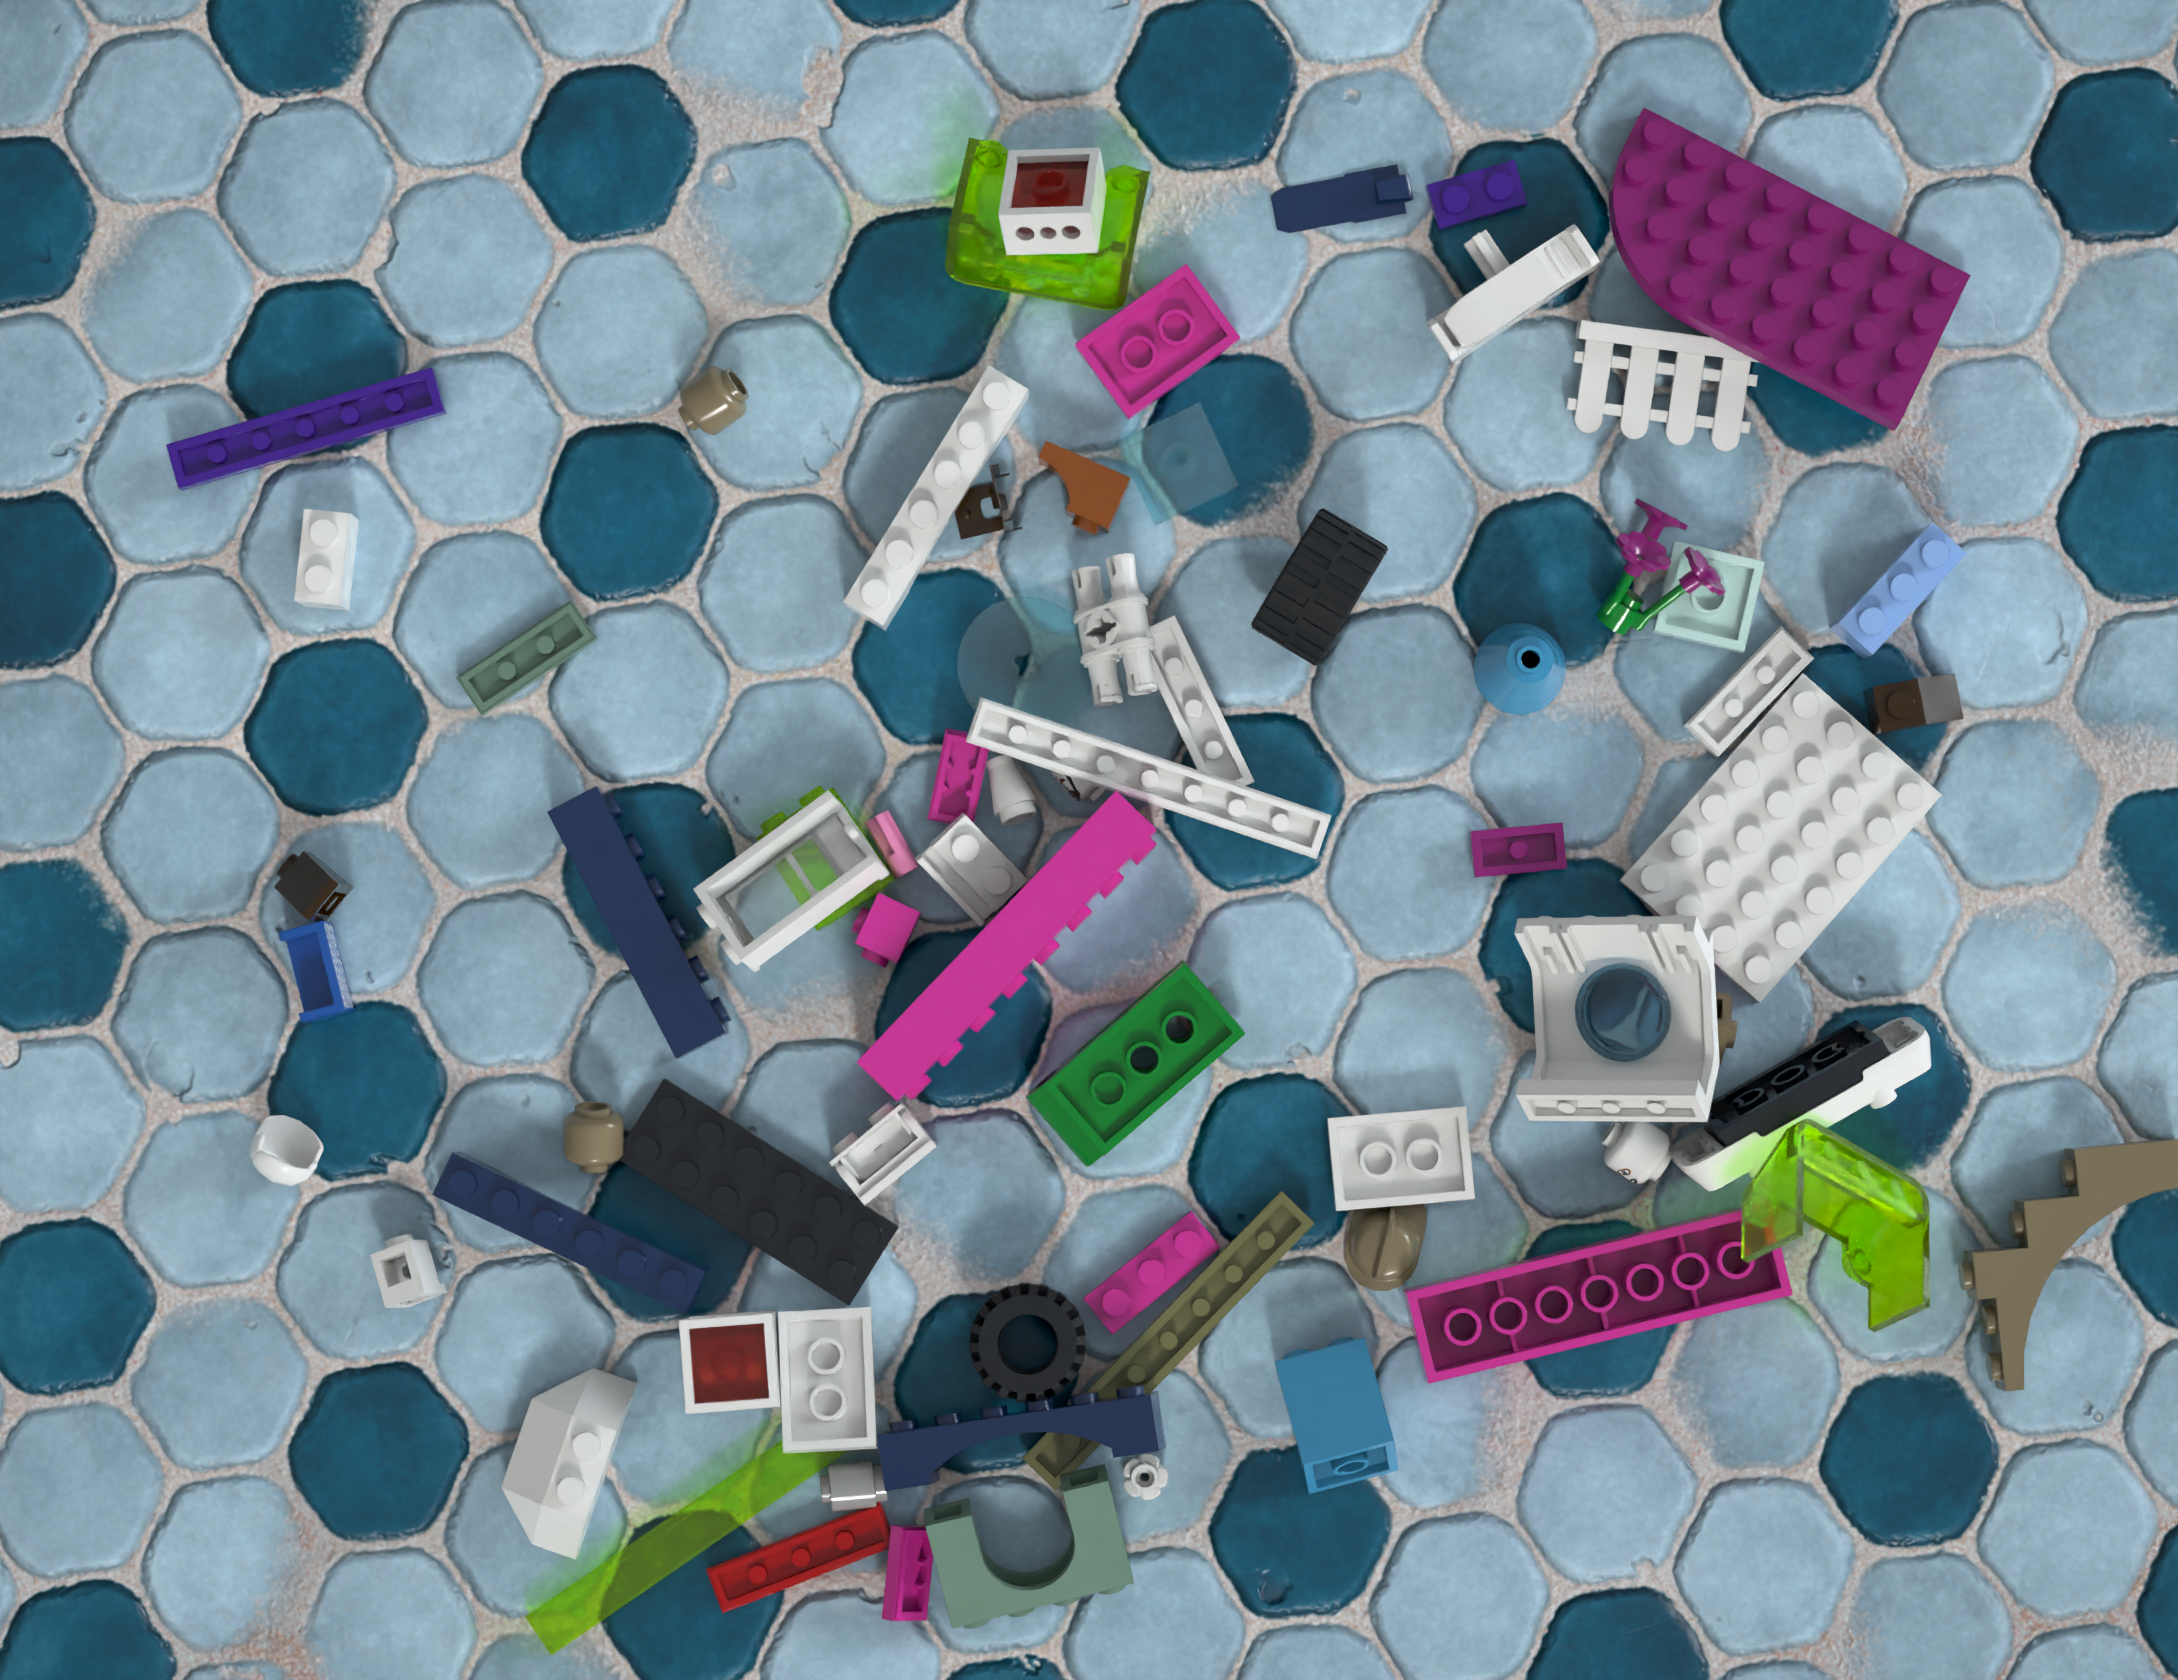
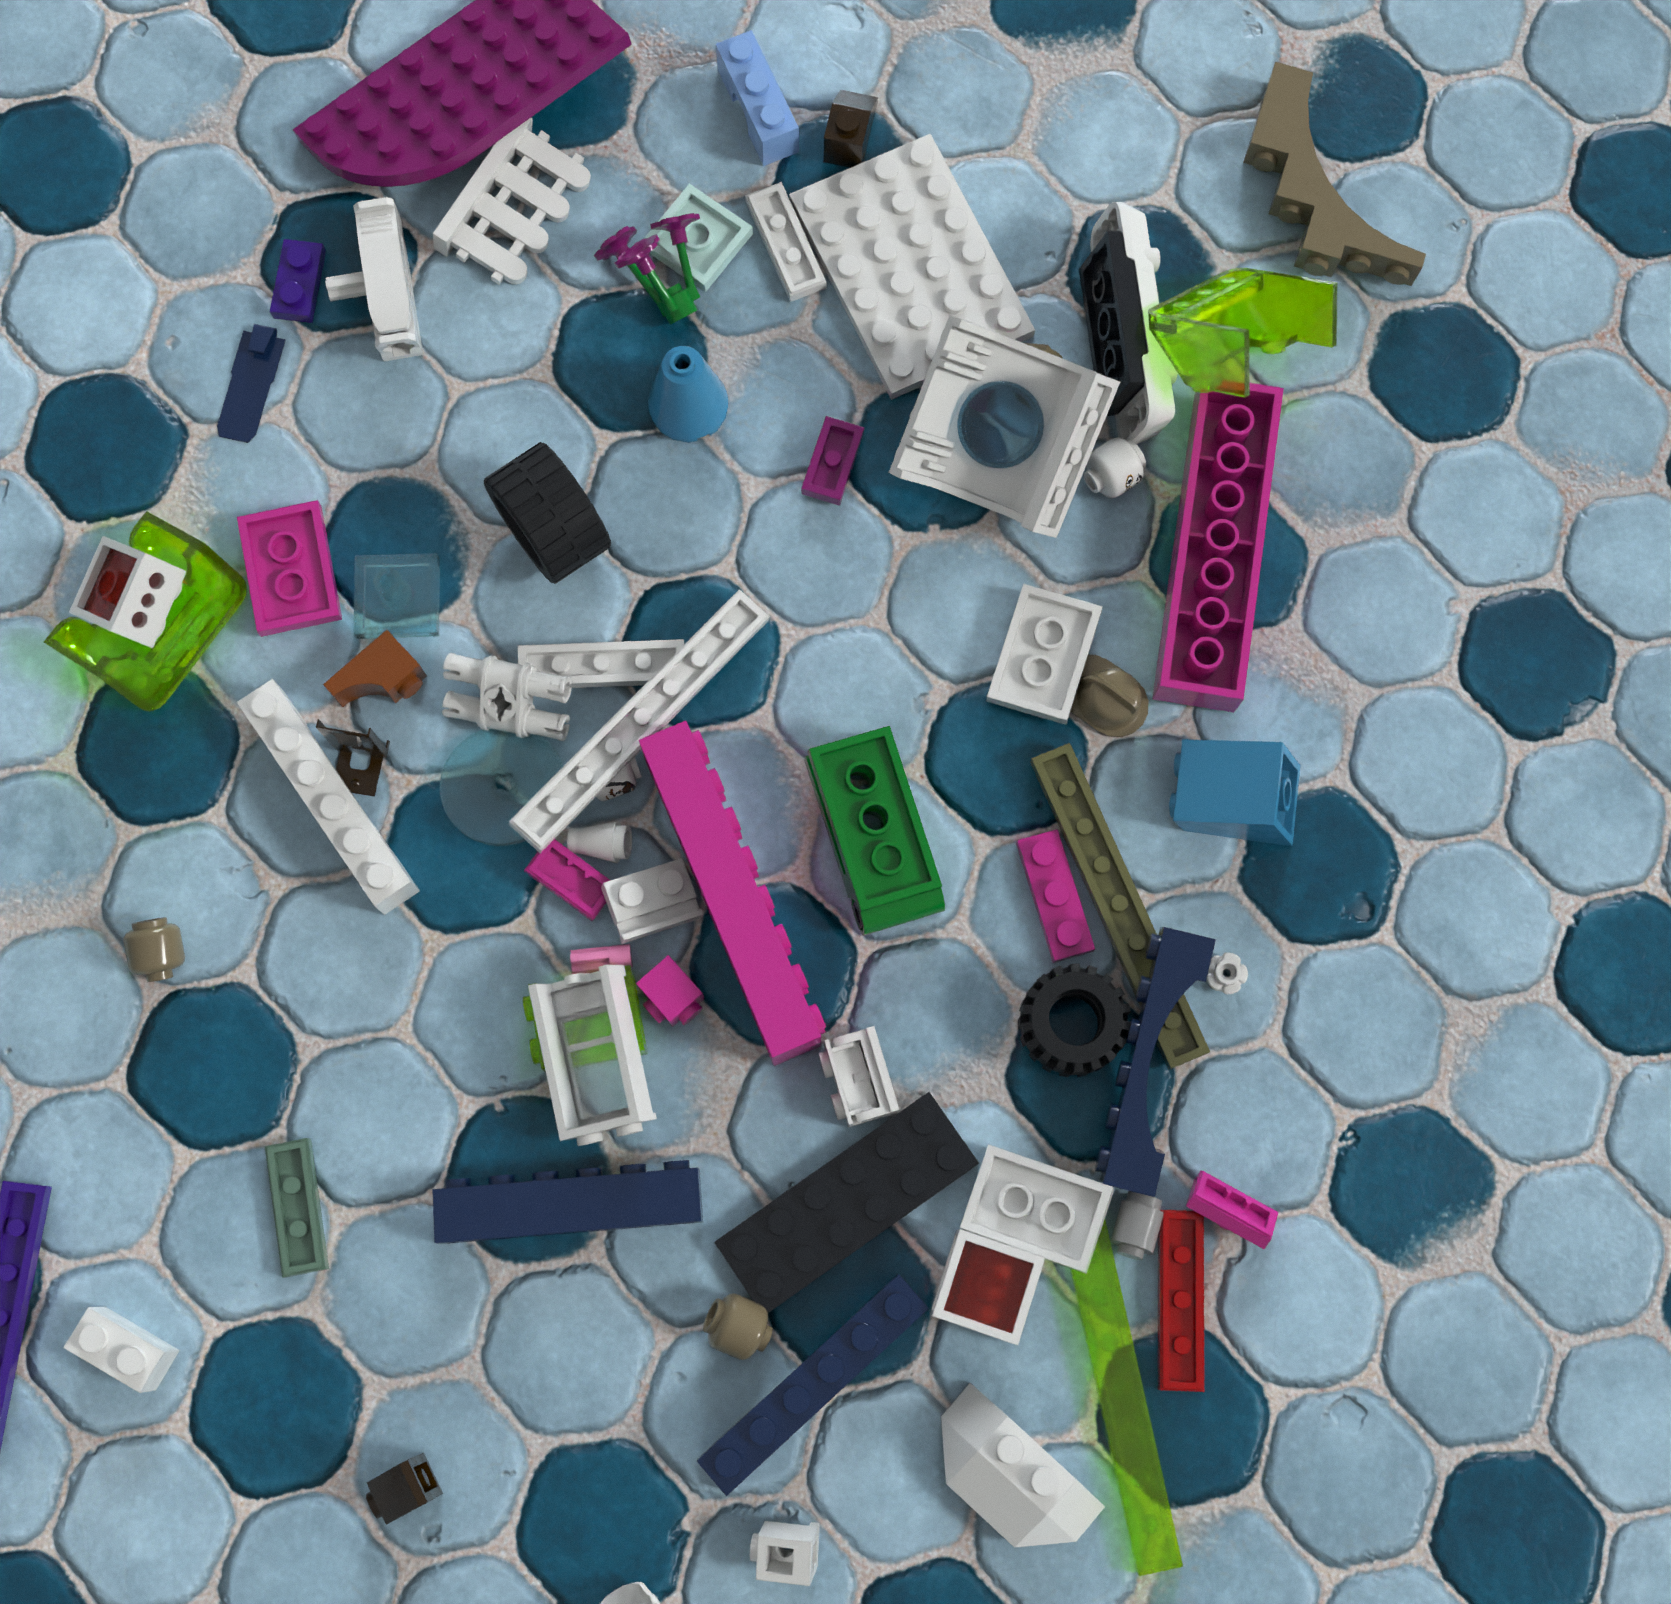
camera: 70 degrees left, 10 degrees down
blue panel [278,921,354,1023] -> none
sand green arch [924,1464,1134,1629] -> none

